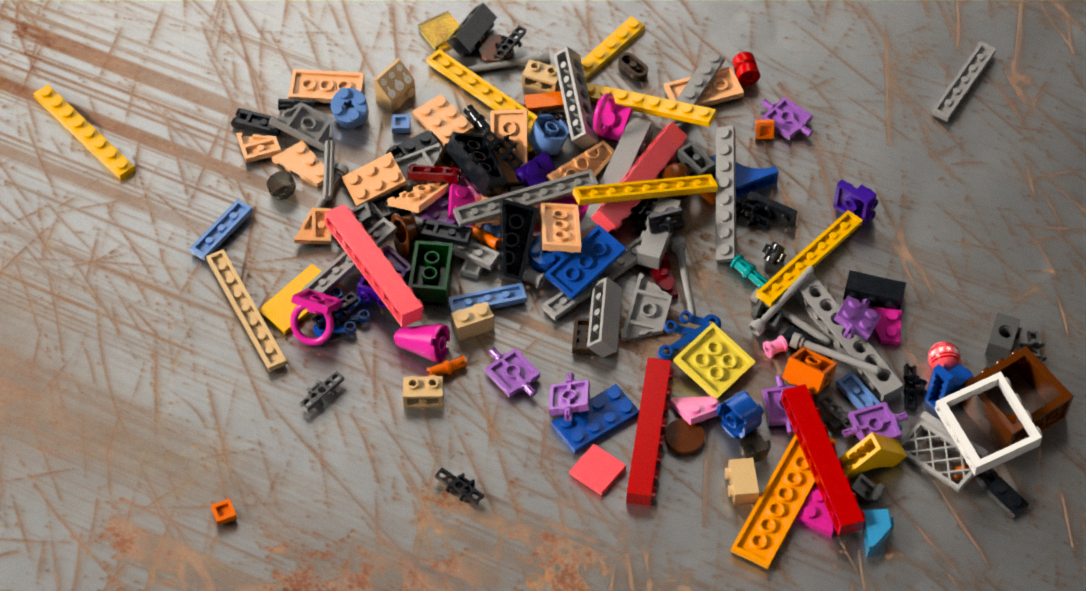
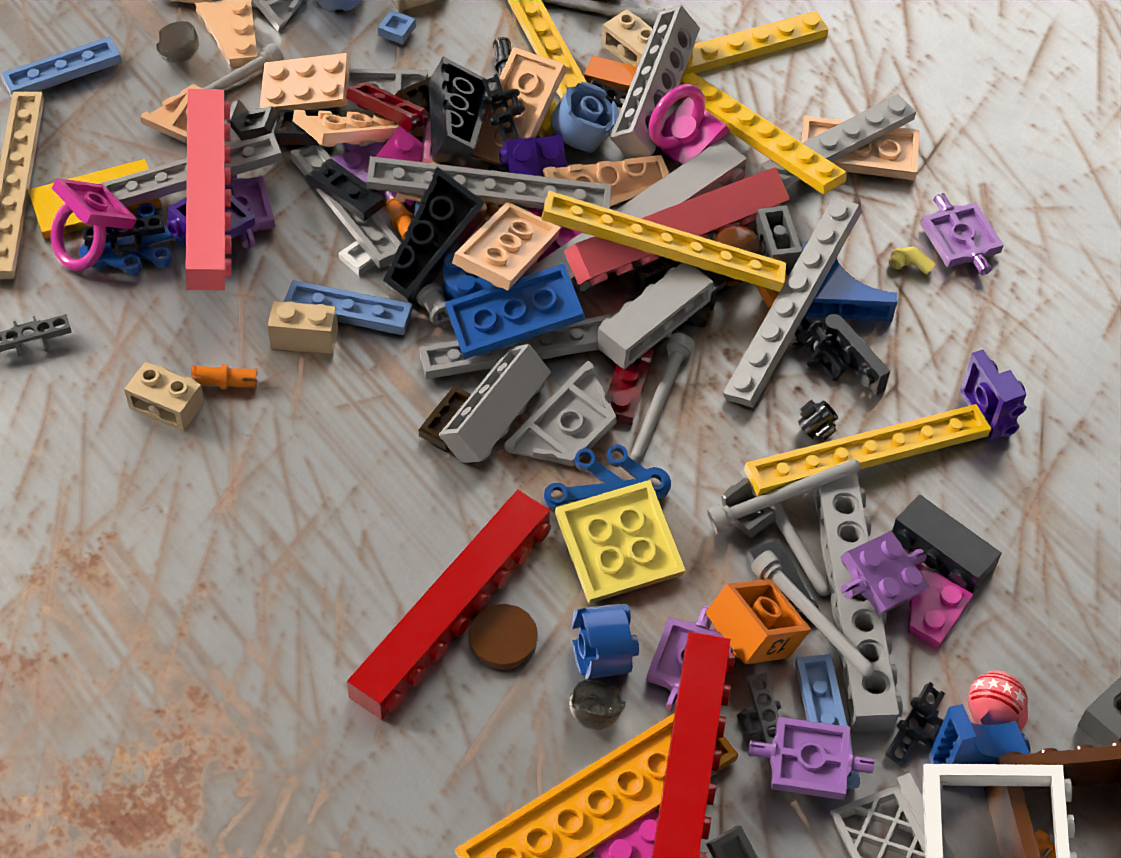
camera: 25 degrees right, 0 degrees up
light grey axle [323,140,335,201] -> none
black hinge [386,130,438,159] -> none
reddish brown piece [391,213,418,258] -> none
dark pink cone [394,324,450,363] -> none
dark green brick [408,240,454,303] -> none
light nougat plate [412,94,474,146] -> none
black piece [435,468,484,505] -> none
medium lavender plate [485,347,540,398] -> none
medium lavender plate [548,372,590,422] -> none
blue plate [552,384,639,454] -> none
coral tile [569,444,626,496] -> none
dark brown plate [618,52,648,80] -> none
black hips [648,206,684,234] -> none
bright pink wing [670,396,721,425] -> none
tan brick [725,458,759,505] -> none
teal pin [730,254,768,288] -> none
red wheel [732,52,761,86] -> none
orange plate [755,119,775,139] -> none
bright pink bush [763,335,788,358] -> none
yellow arch [840,432,907,479] -> none
none -> light yellow arm [888,246,936,275]

